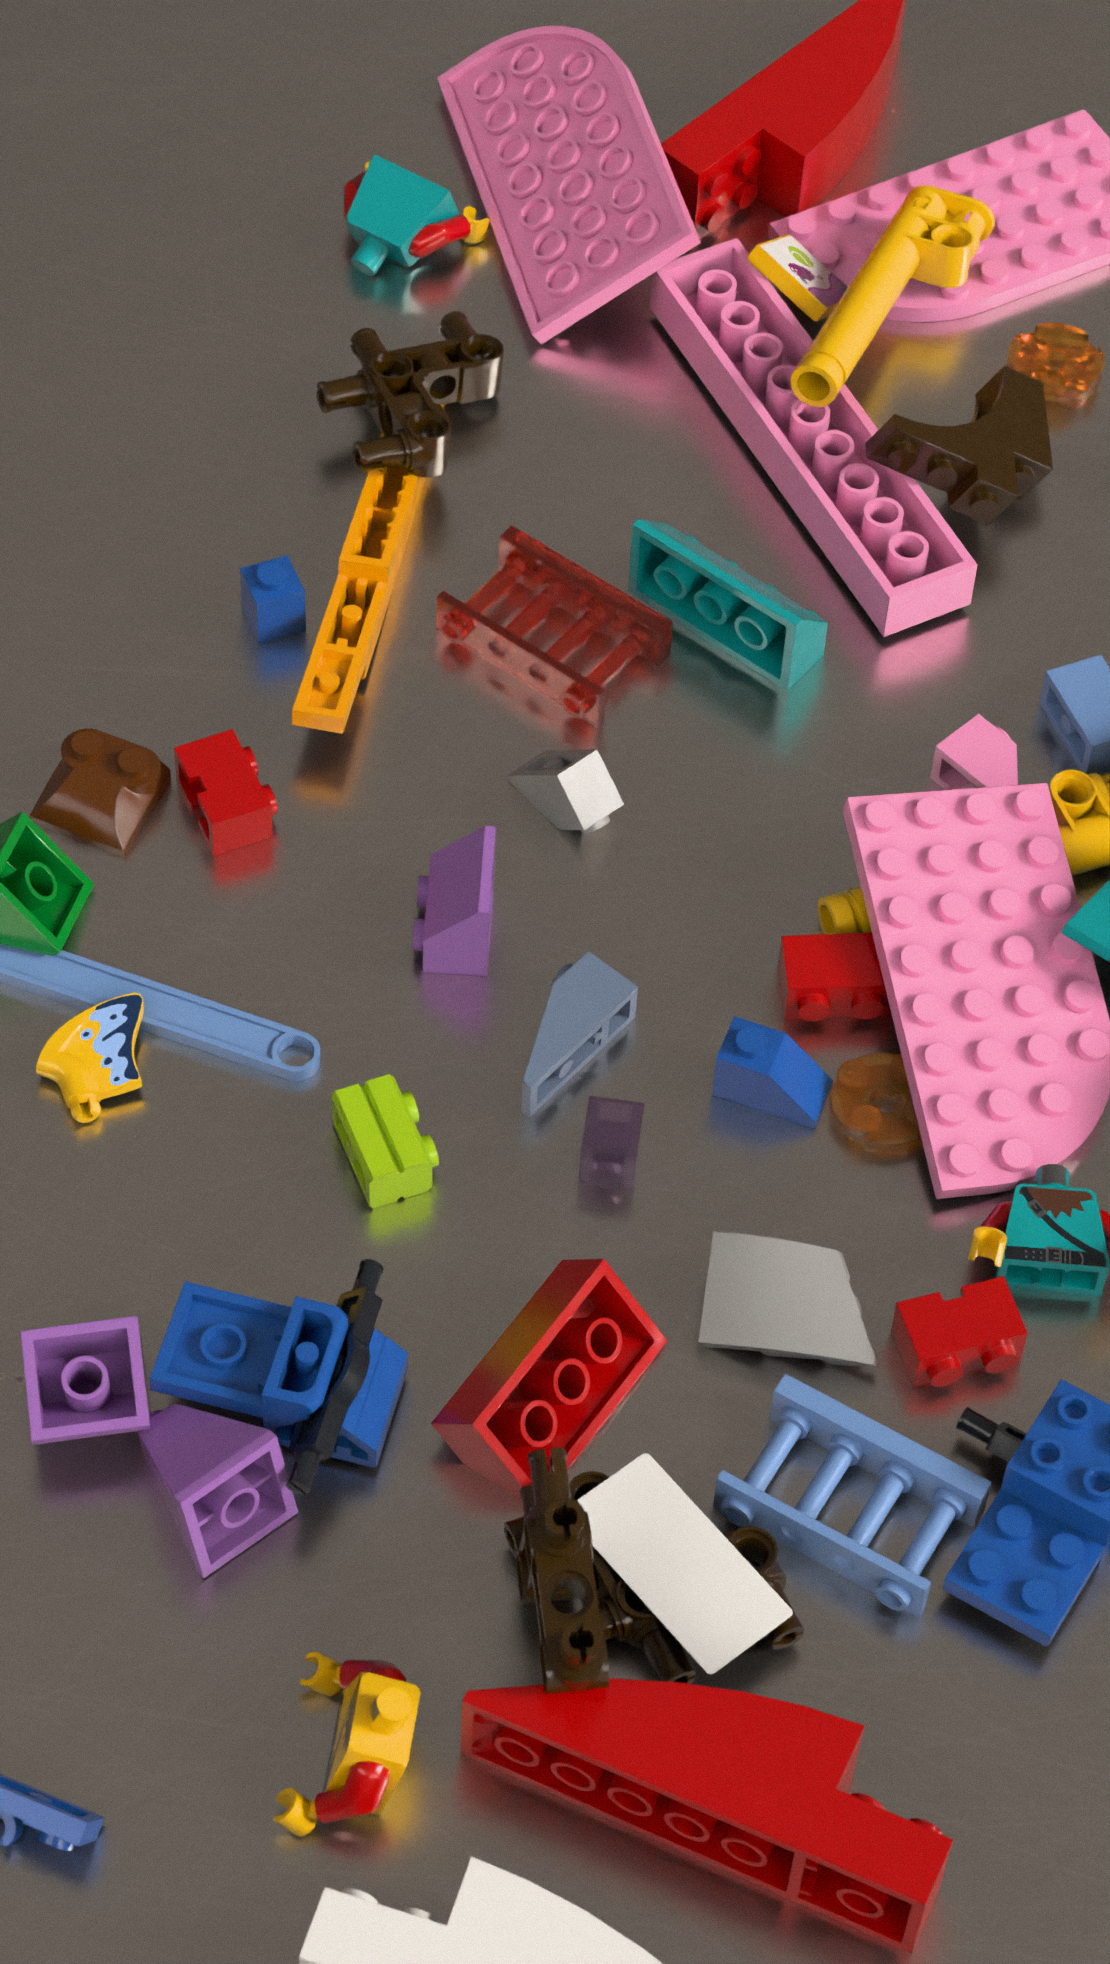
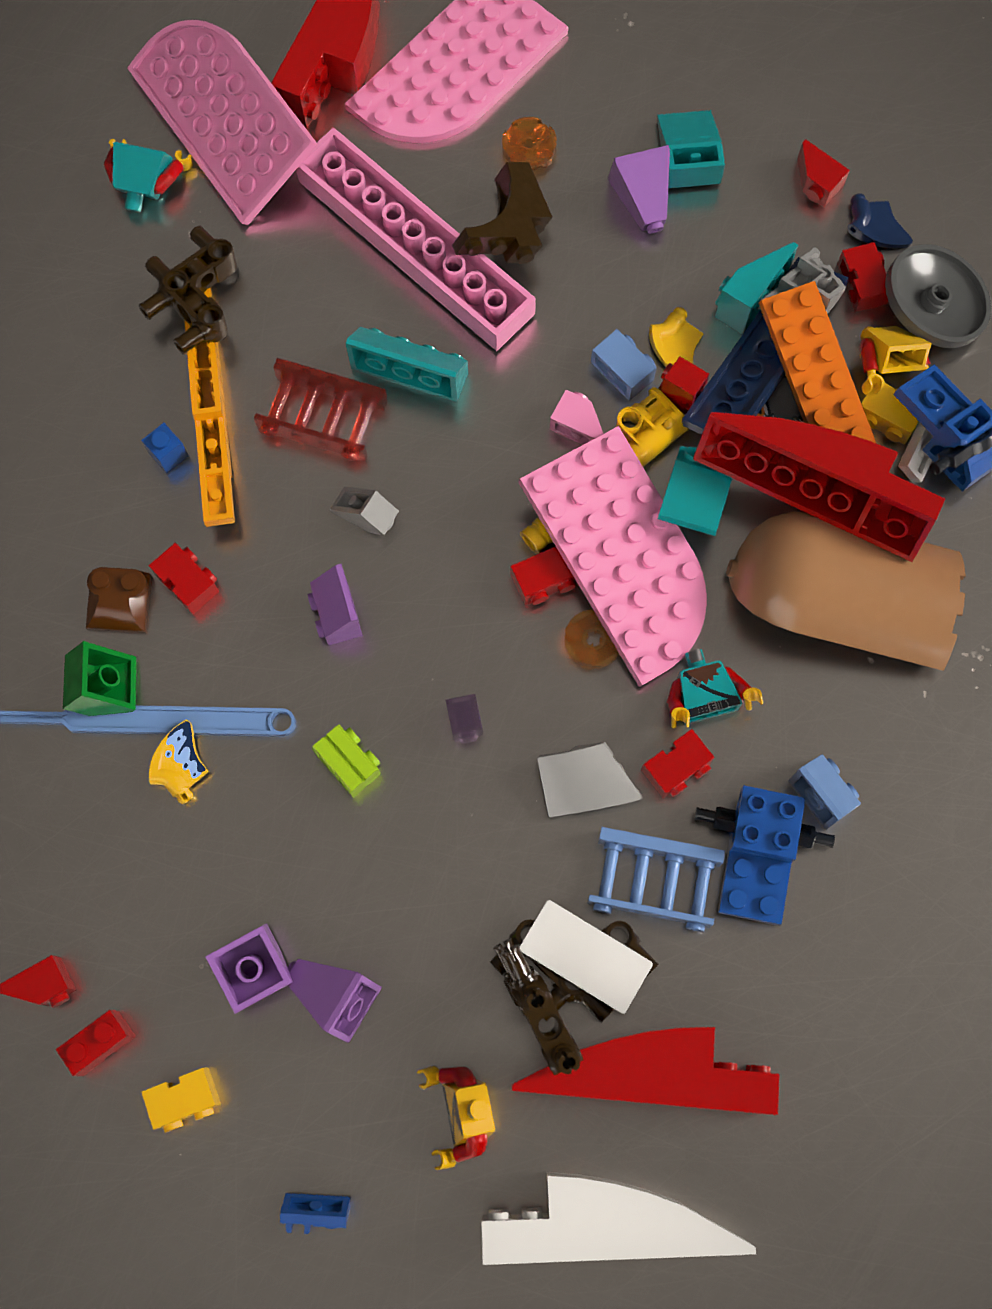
camera: 15 degrees left, 20 degrees up
blue piece [149,1259,408,1495] -> none
red slope [431,1259,667,1500] -> none
sand blue slope [521,951,638,1118] -> none
blue slope [712,1016,833,1129] -> none
tile [747,234,848,322] -> none
yellow piece [790,185,995,407] -> none

